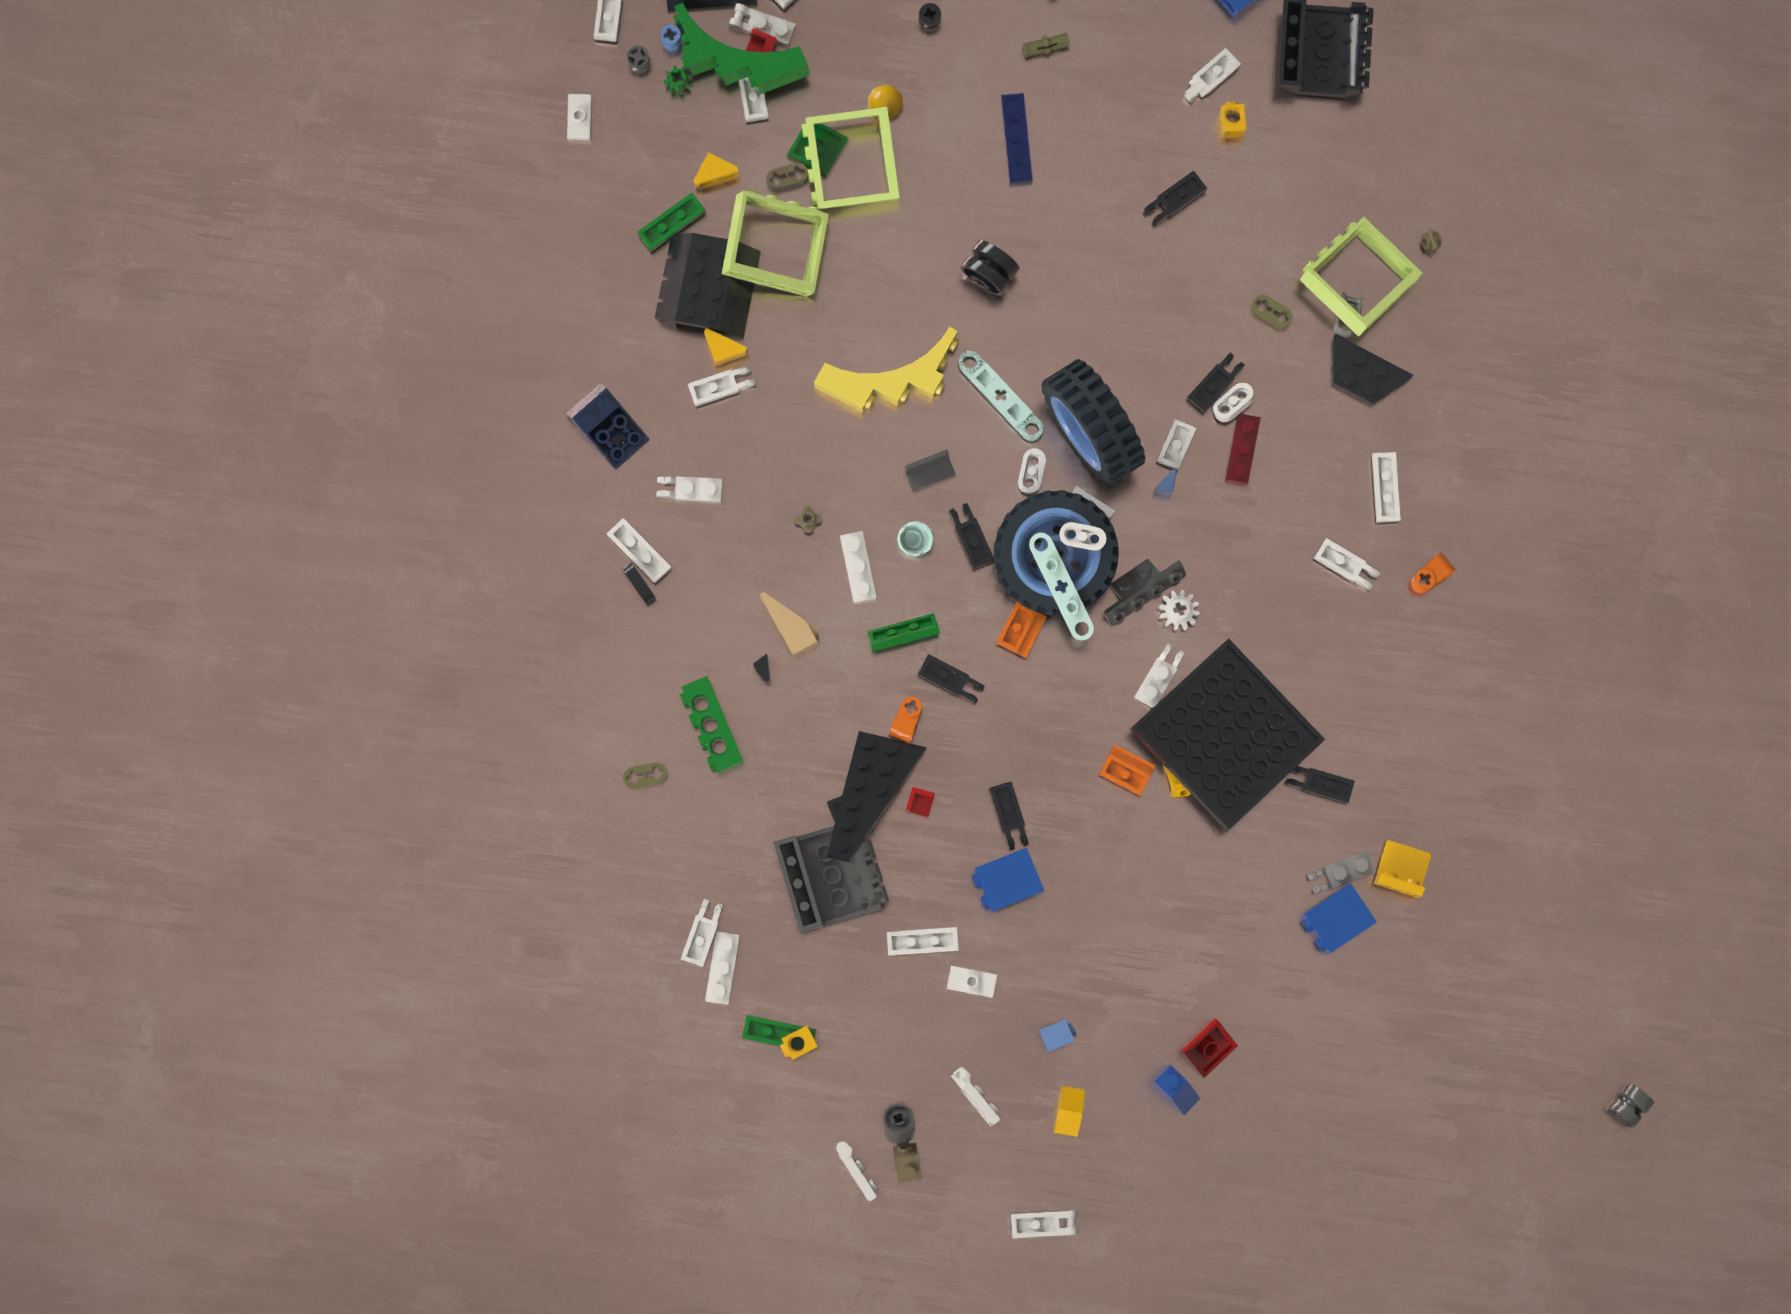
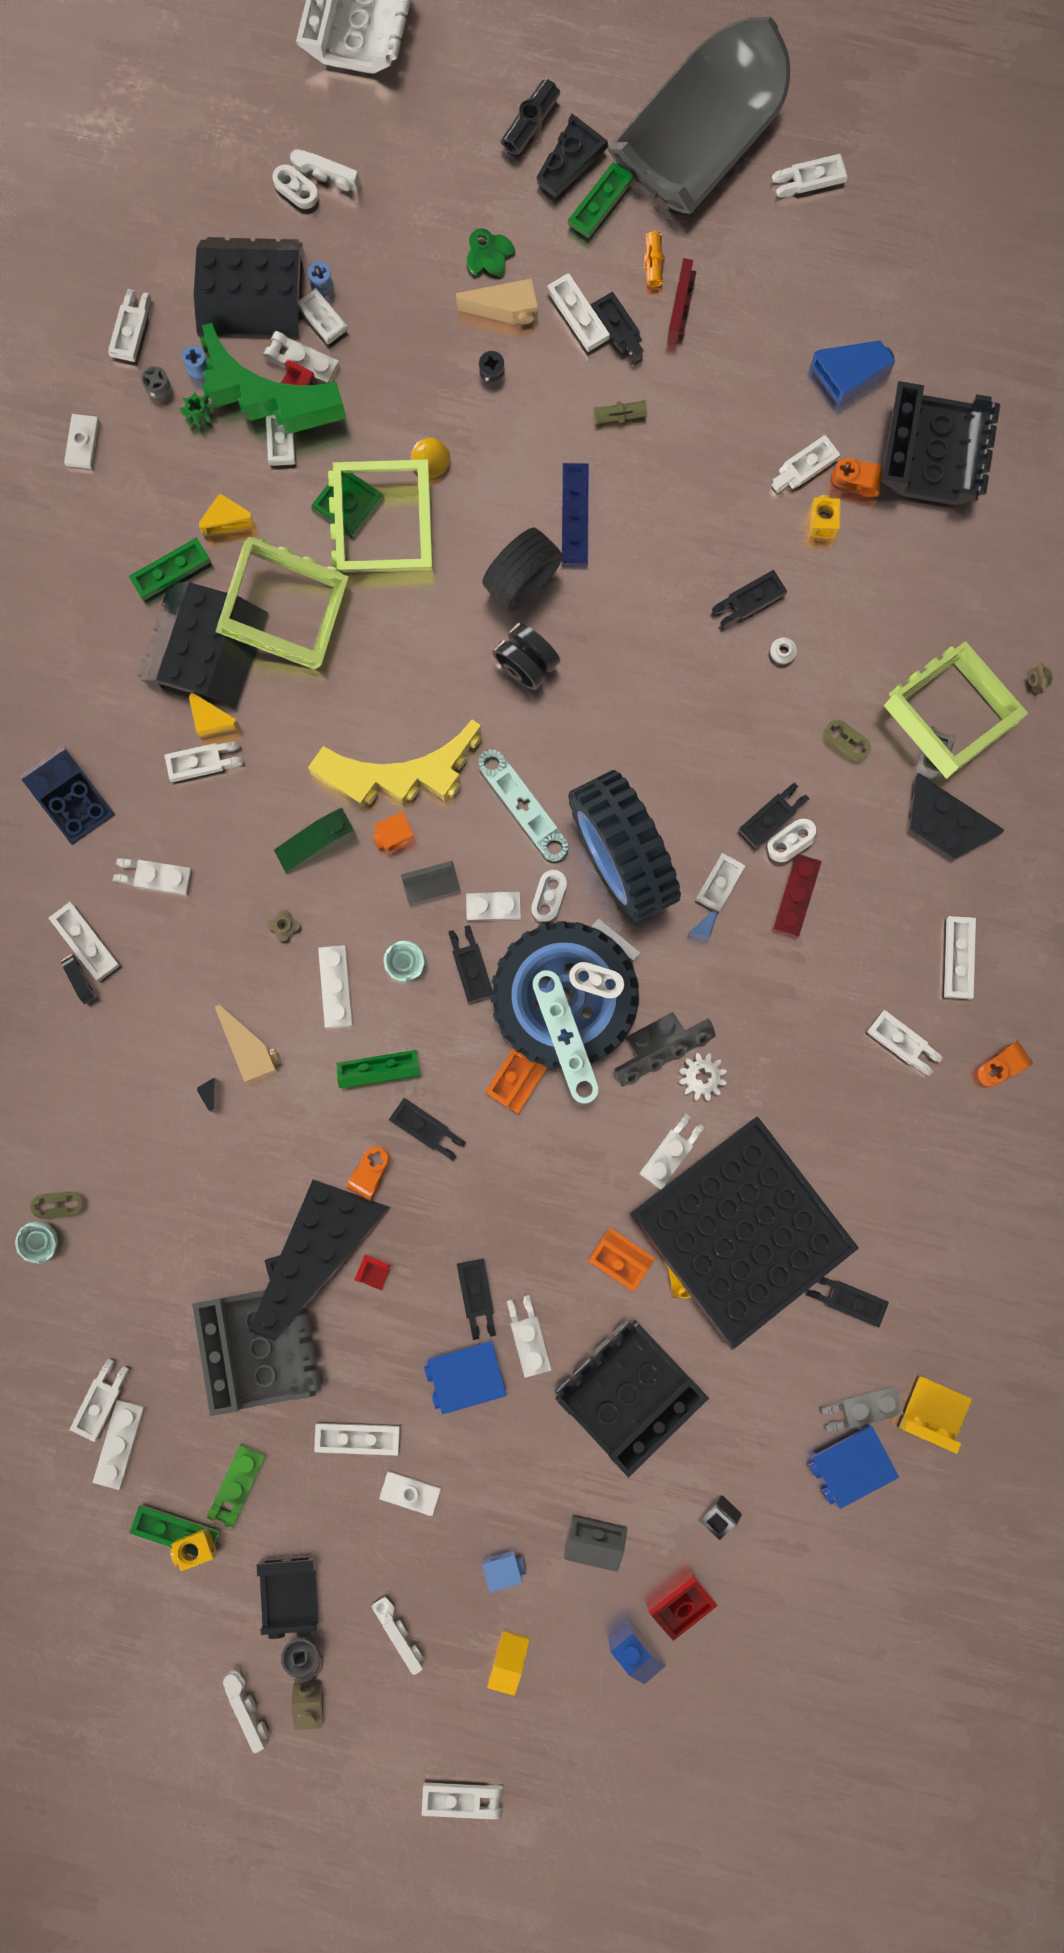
camera: 10 degrees right, 0 degrees up
green brick [680,676,744,774] -> none
dark tan beam [766,163,808,192] -> none
none -> light aqua hair [15,1221,59,1264]
none -> bright green plate [207,1444,266,1529]
none -> black panel [256,1556,320,1639]
none -> dark green slope [274,807,357,874]
none -> orange brick [372,811,416,854]
none -> white plate [466,892,521,922]
none -> black tyre [482,527,563,611]
none -> white hinge [507,1295,551,1378]
none -> black slope [554,1319,709,1478]
none -> dark grey panel [564,1516,628,1572]
none -> black slope [699,1496,742,1540]
none -> white plate [770,637,797,664]
none -> orange piece [831,458,883,497]

